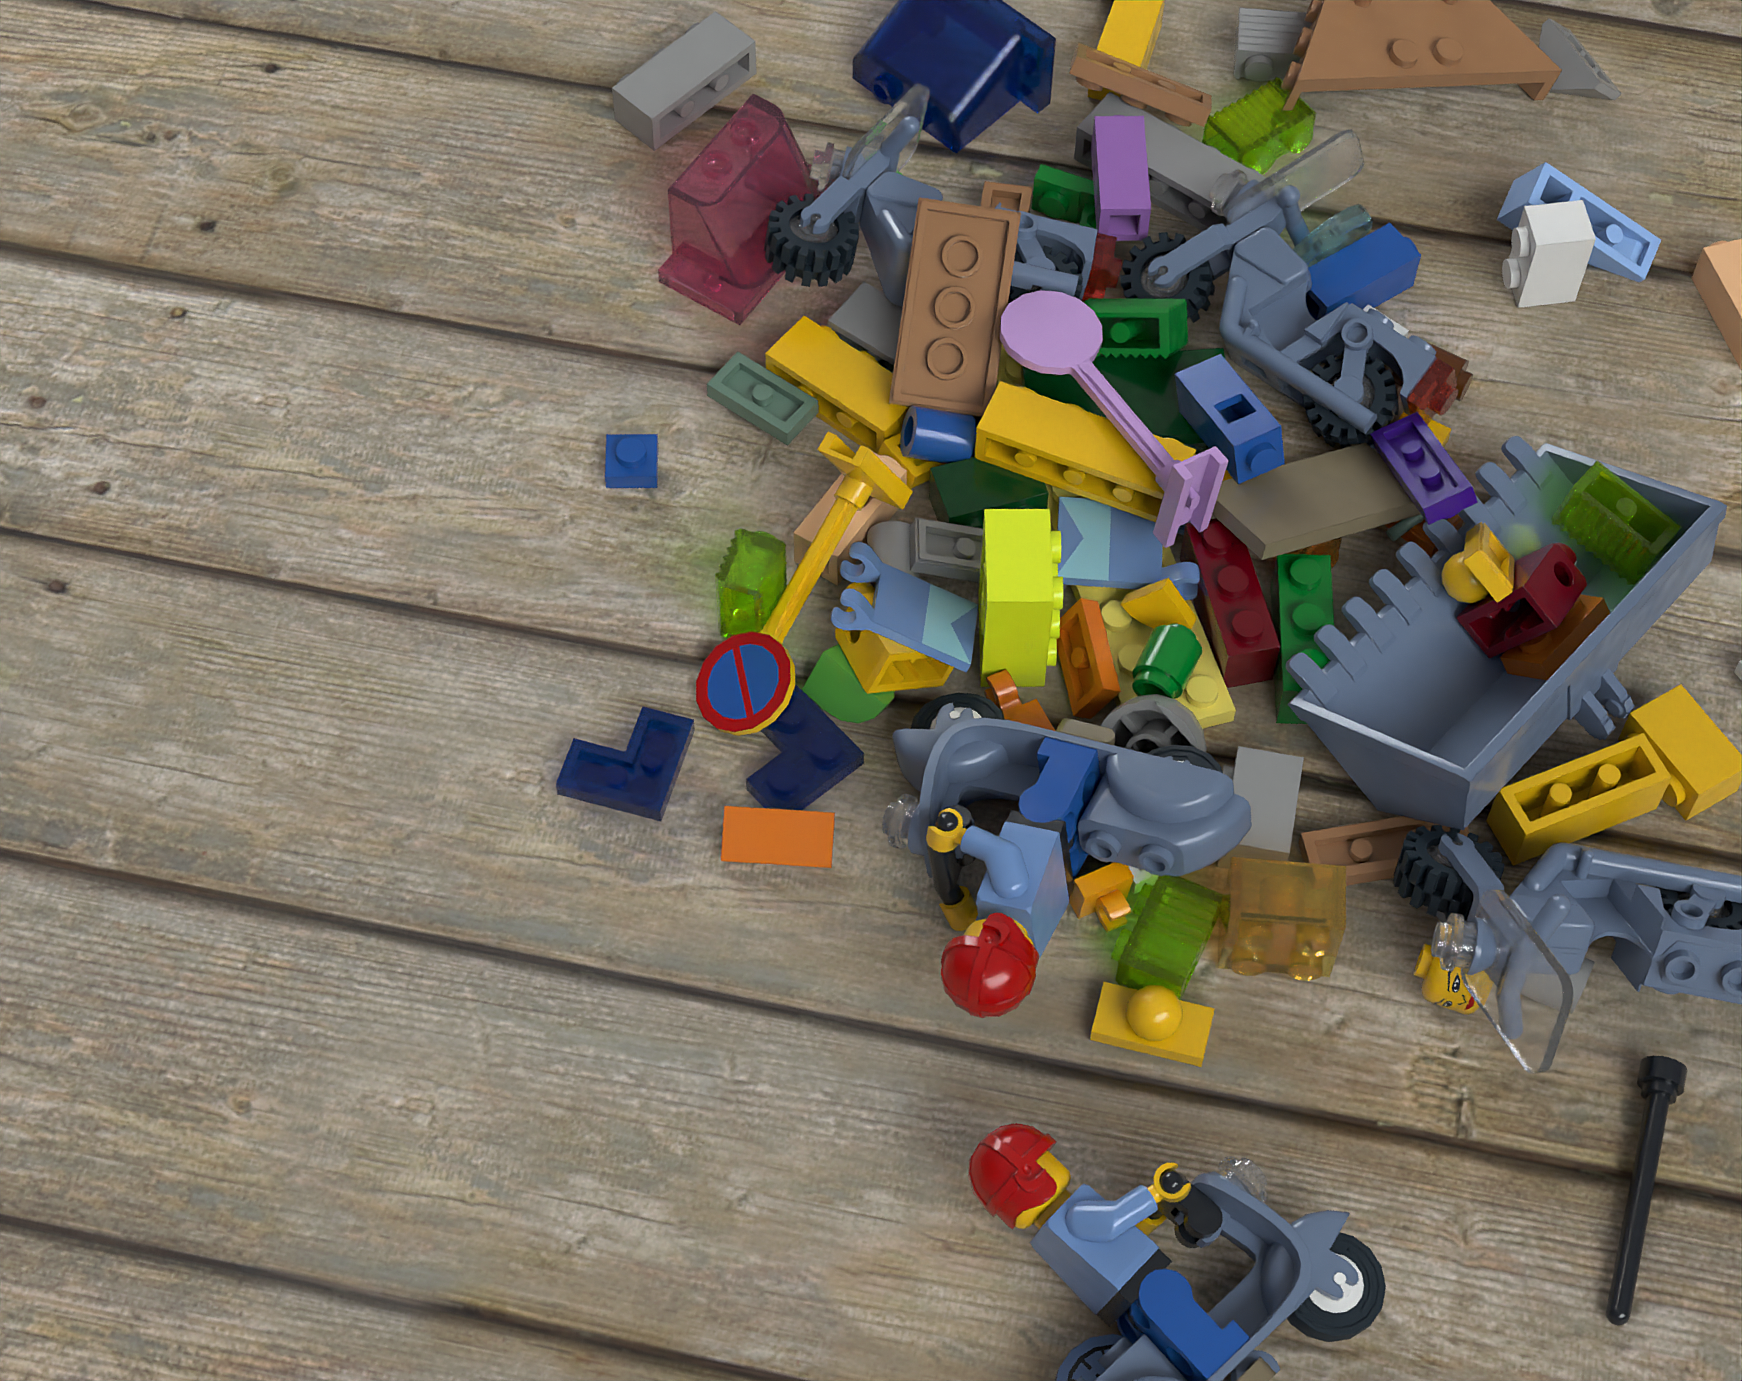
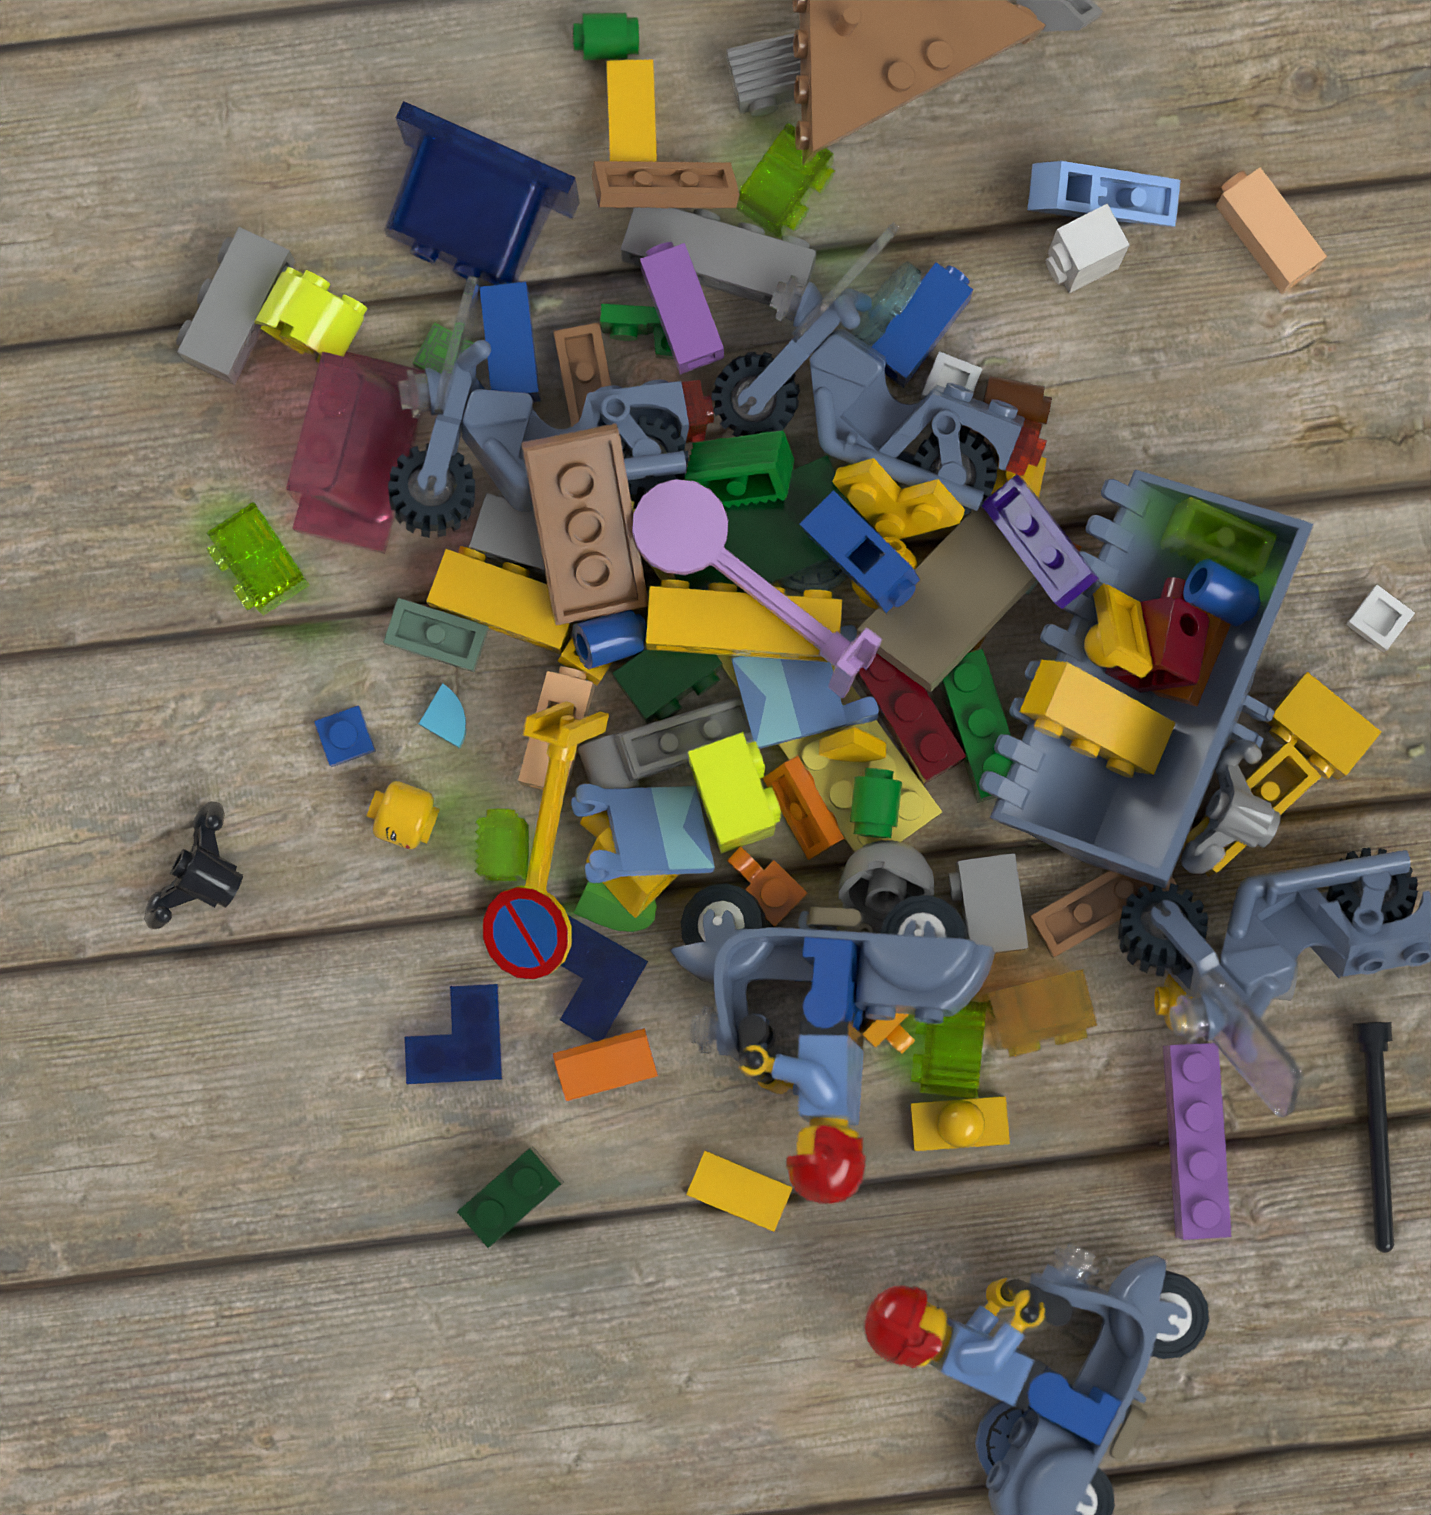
camera: 15 degrees left, 25 degrees up
none -> black piece [144,801,243,929]
none -> clear neon green brick [207,502,310,616]
none -> neon yellow brick [254,267,367,369]
none -> yellow head [366,781,440,850]
none -> medium azure tile [418,683,466,749]
none -> dark green brick [457,1147,564,1248]
none -> blue brick [479,282,541,402]
none -> yellow tile [686,1150,793,1232]
none -> yellow plate [832,458,965,539]
none -> yellow brick [1019,660,1176,778]
none -> medium lavender brick [1163,1043,1232,1240]
none -> light grey piece [1181,739,1280,874]
none -> blue brick [1183,559,1261,626]

